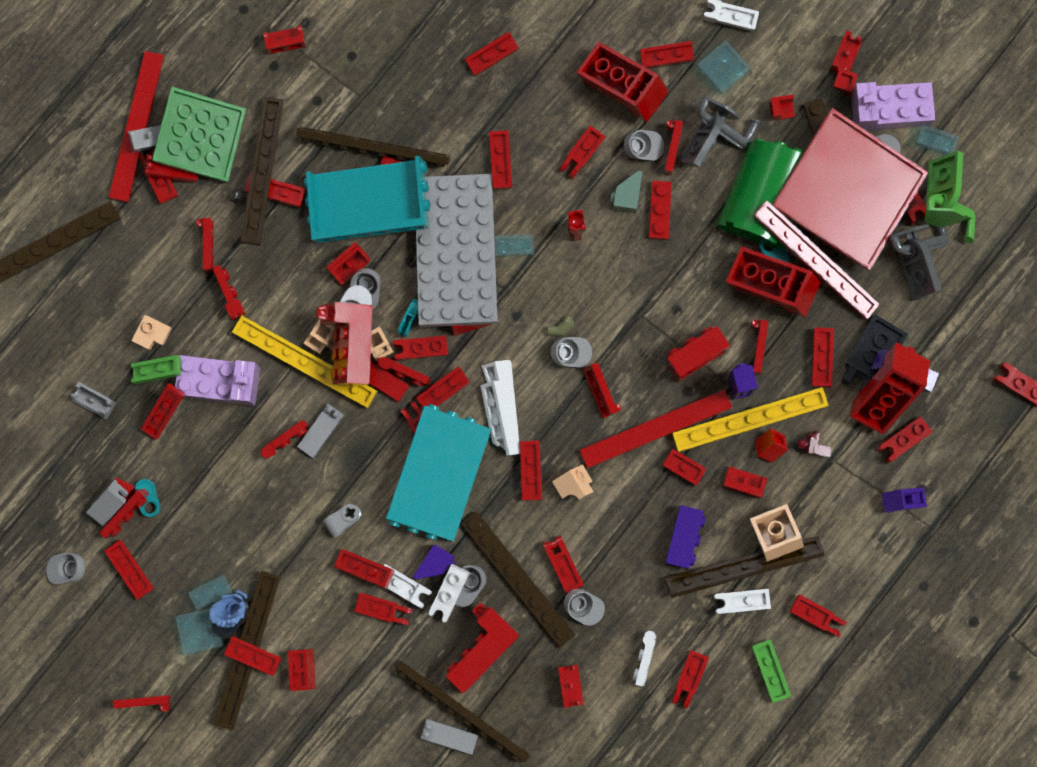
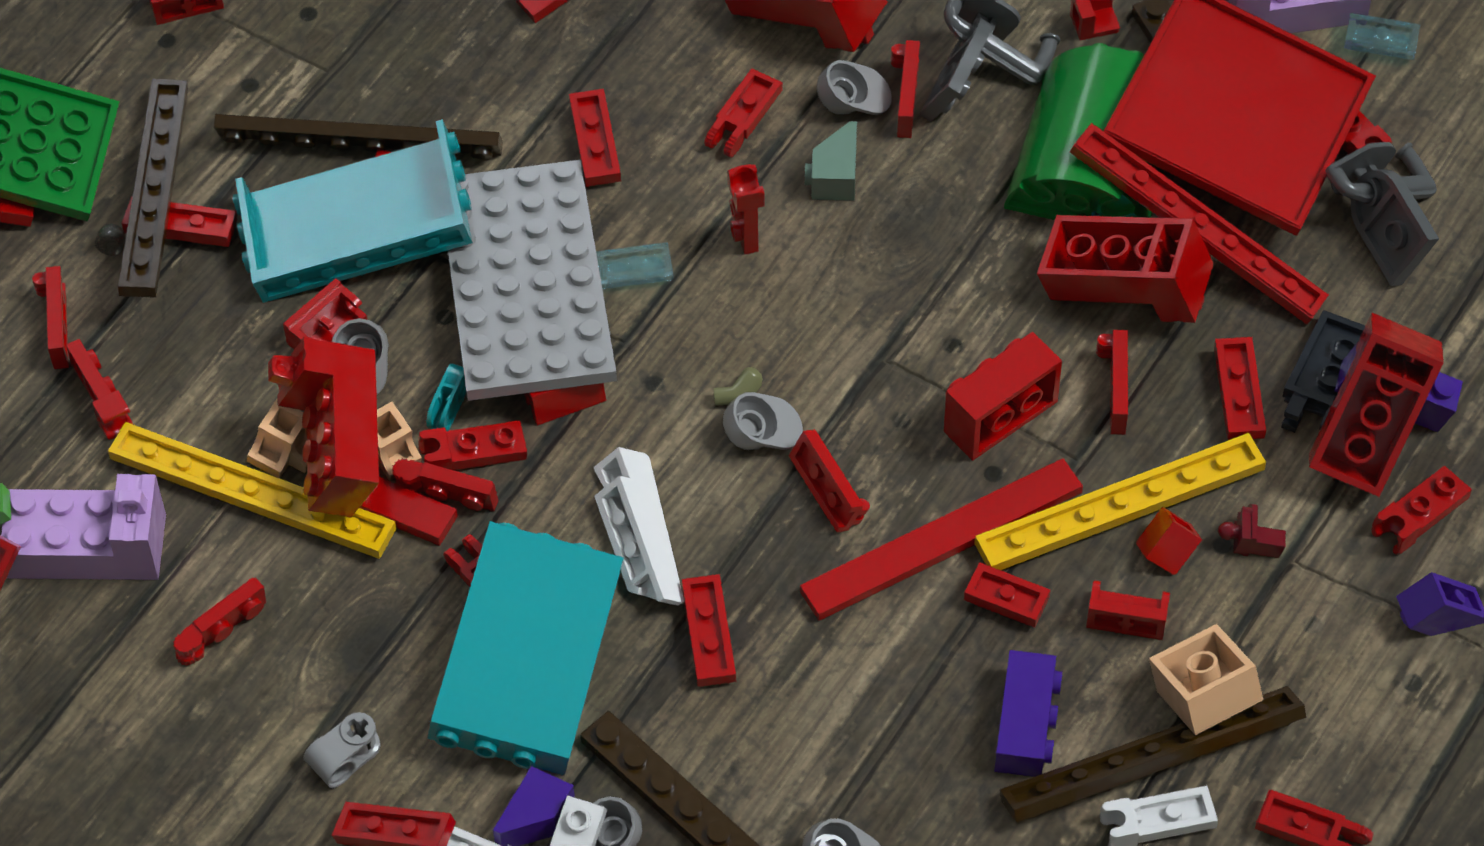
camera: 10 degrees left, 25 degrees down
light grey hinge [297,404,344,458] -> none
red hinge [416,366,471,407] -> none
red plate [542,535,584,594] -> none
light nougat brick [552,465,593,499] -> none
red plate [649,181,672,240] -> none
dark purple brick [727,363,758,400] -> none
bright green plate [925,151,976,243] -> none

